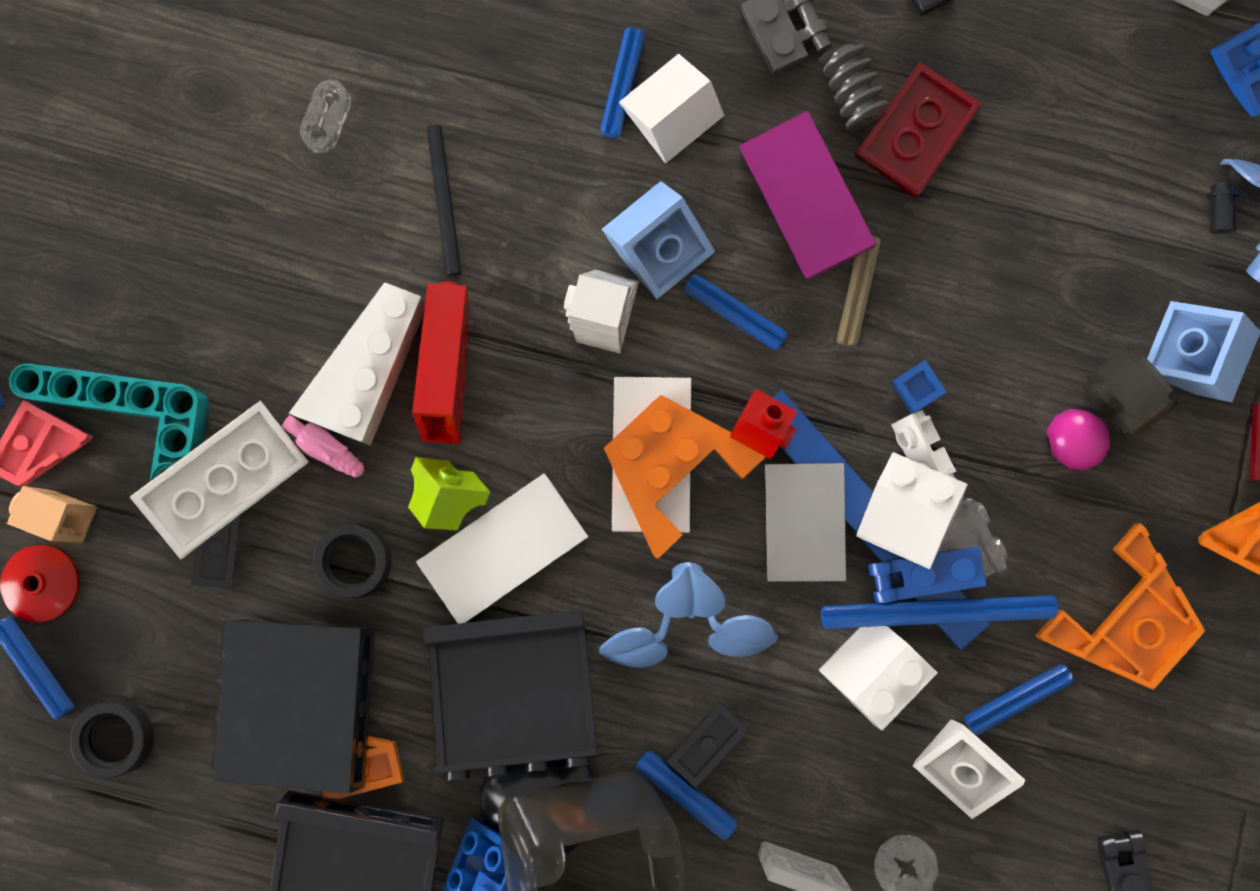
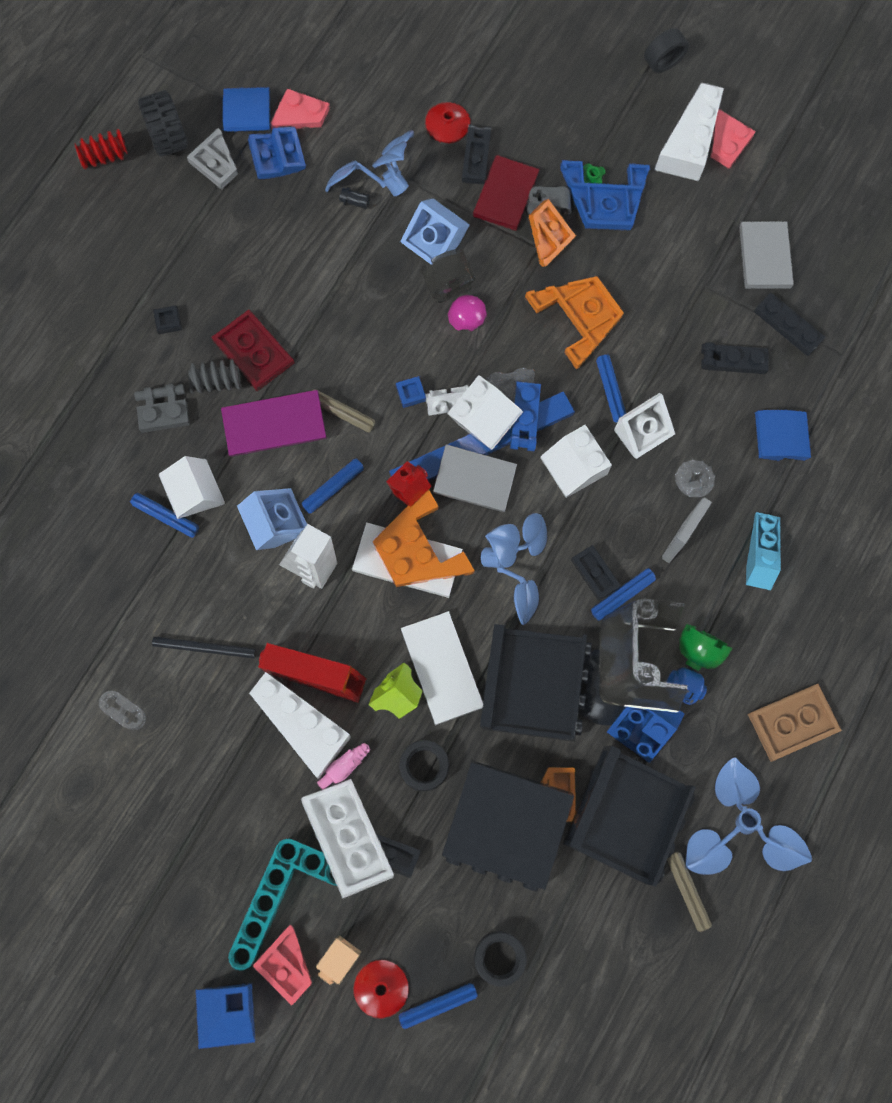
camera: 85 degrees left, 10 degrees down
blue axle [821,596,1058,629] -> none

